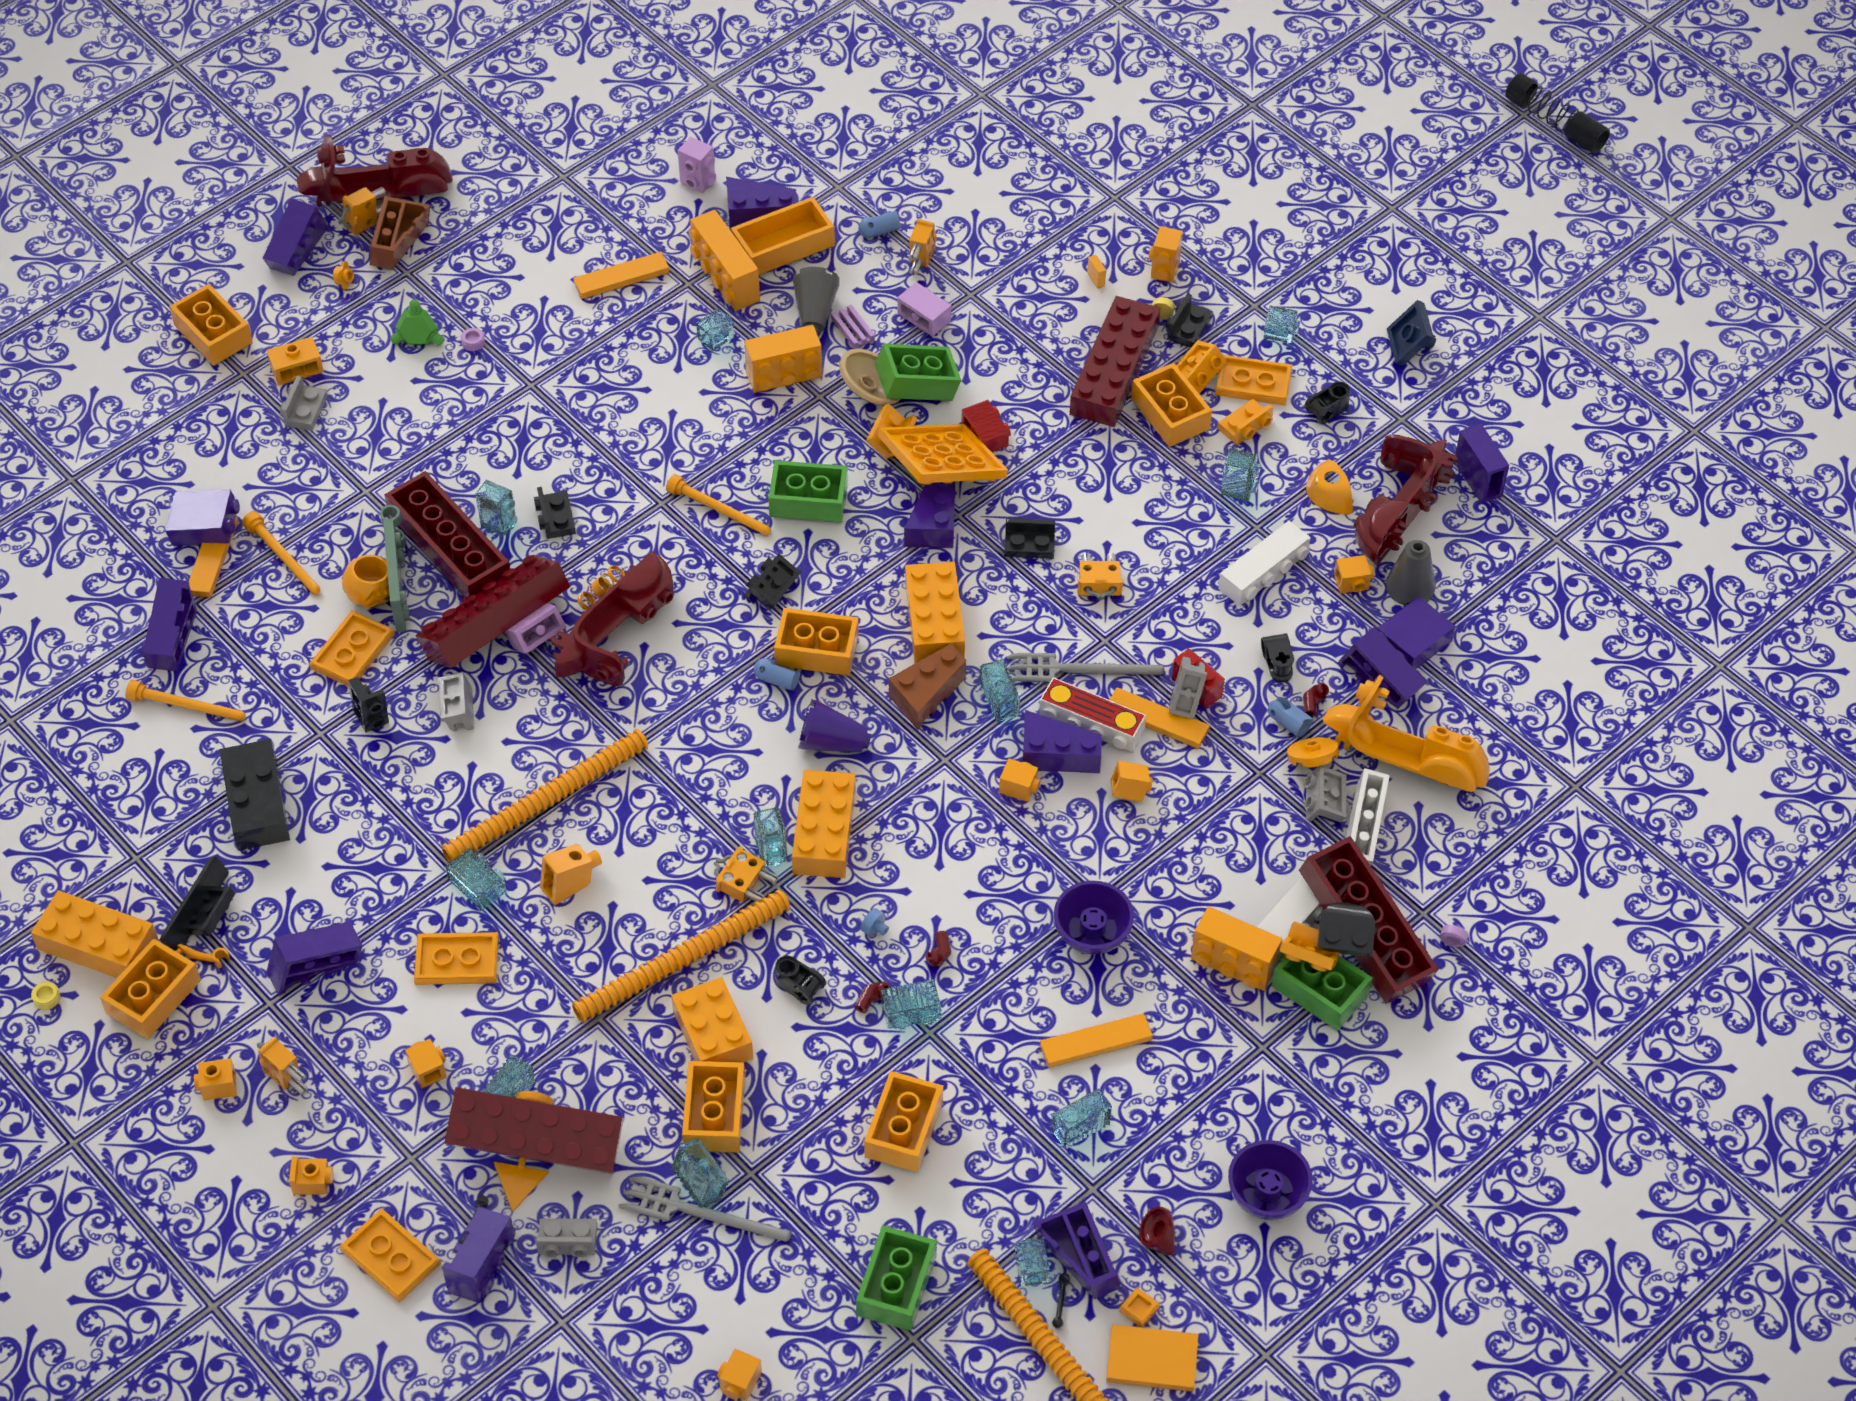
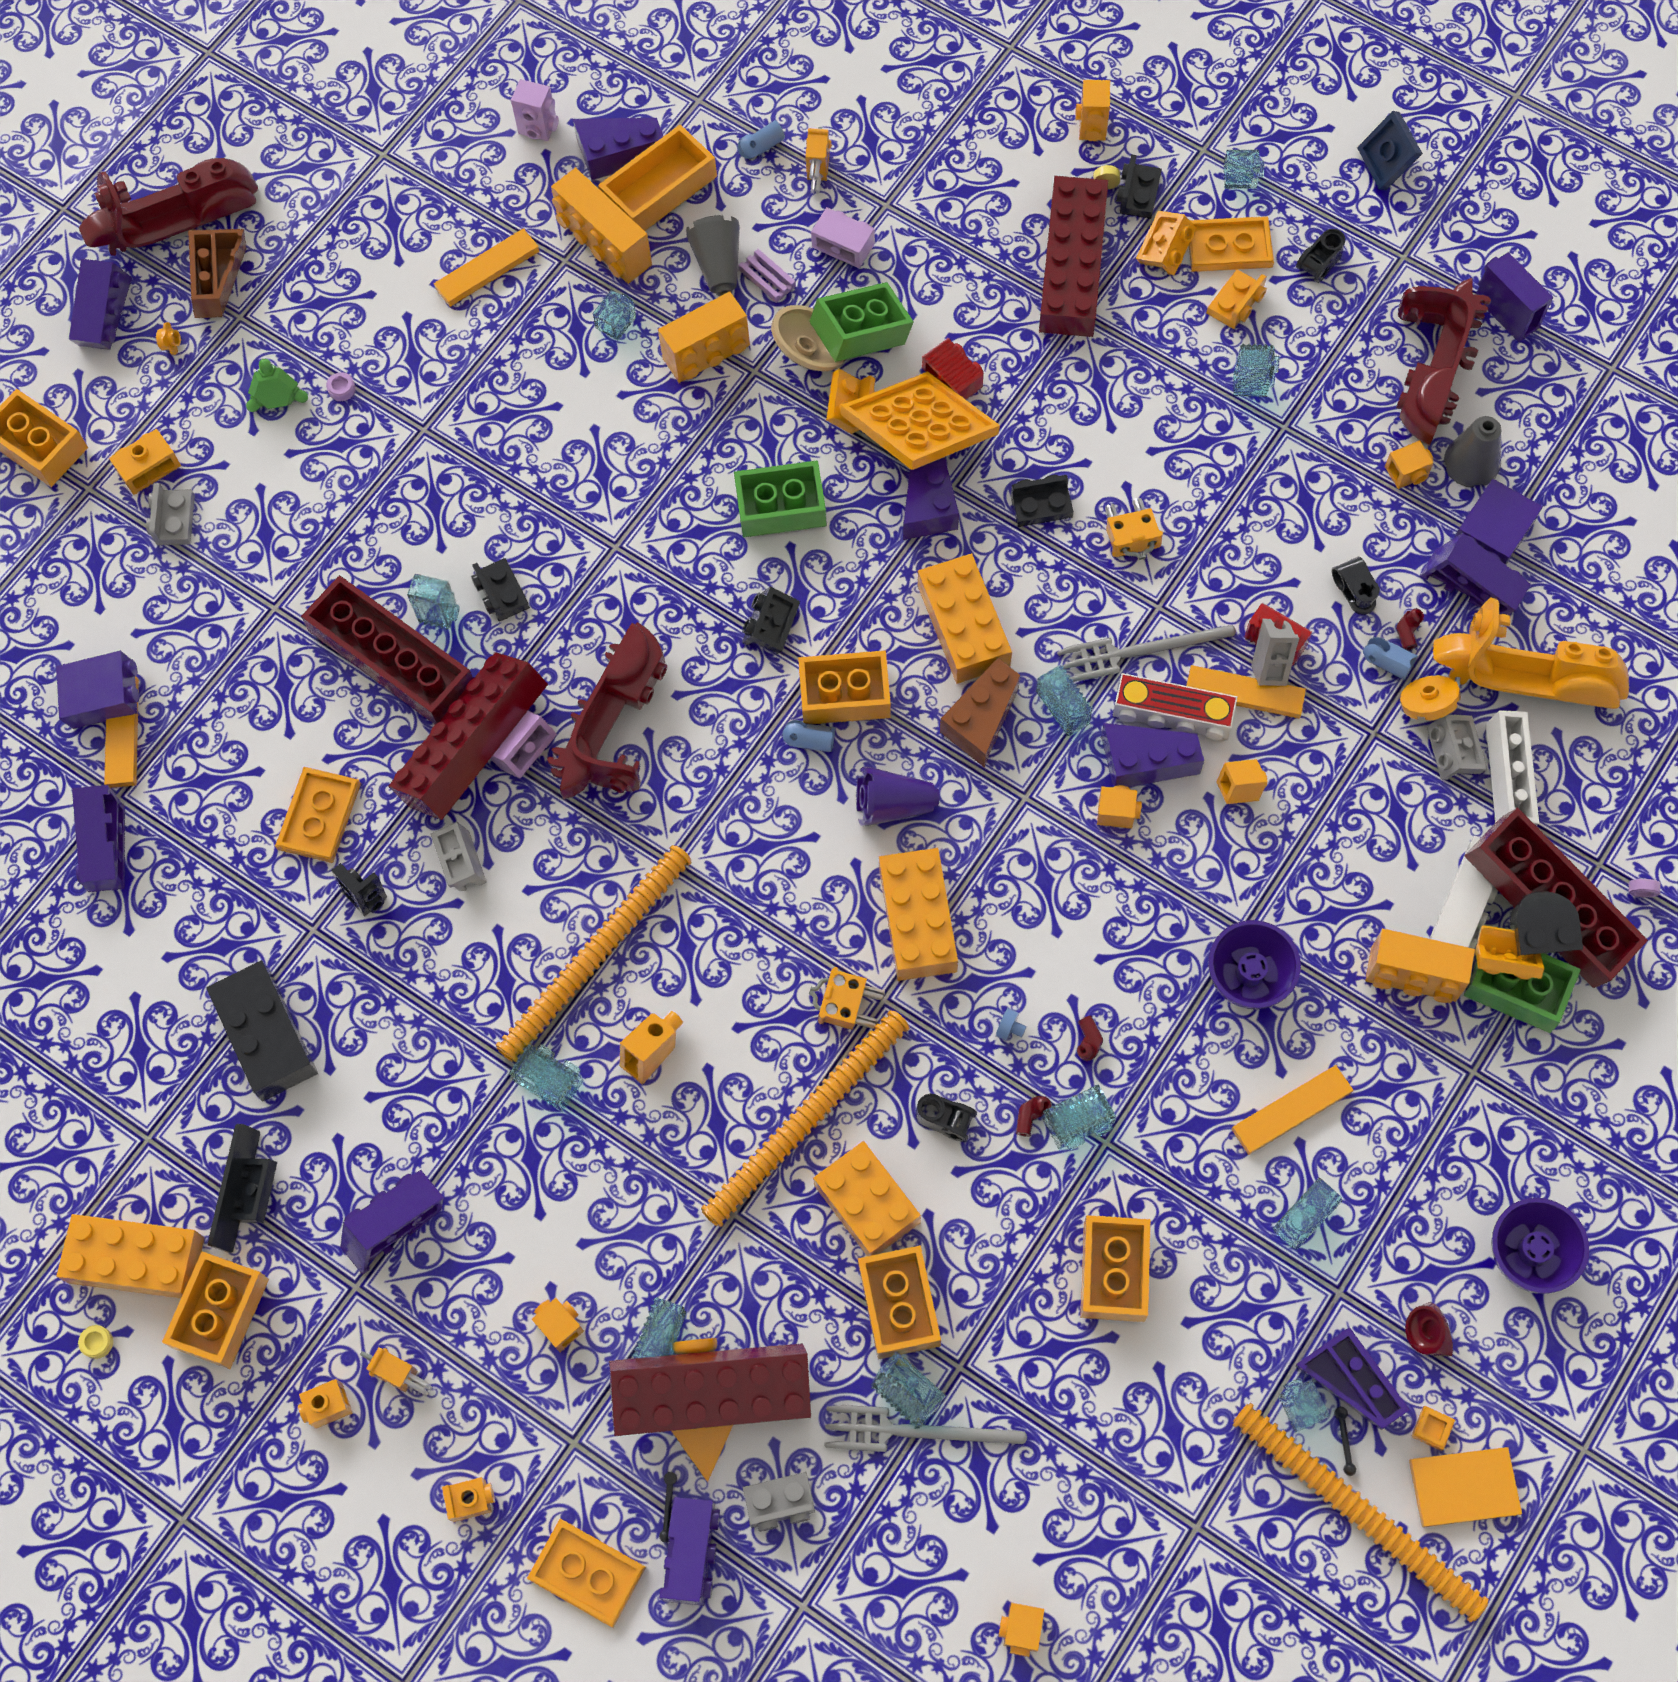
camera: 10 degrees left, 15 degrees up
light orange piece [125,680,246,721] -> none
light orange piece [176,944,230,968] -> none
light orange piece [242,511,321,595] -> none
light orange piece [338,187,386,236] -> none
light orange piece [342,555,390,608] -> none
sand green hinge [380,505,410,632] -> none
light orange tile [414,932,499,985] -> none
light orange piece [577,565,625,610] -> none
light orange piece [666,474,771,535] -> none
clear light blue brick [753,807,788,866] -> none
bright green brick [856,1225,937,1331] -> none
light orange tile [1087,255,1106,289] -> none
light orange brick [1131,363,1212,447] -> none
white brick [1218,521,1311,606] -> none
light orange piece [1306,459,1353,515] -> none

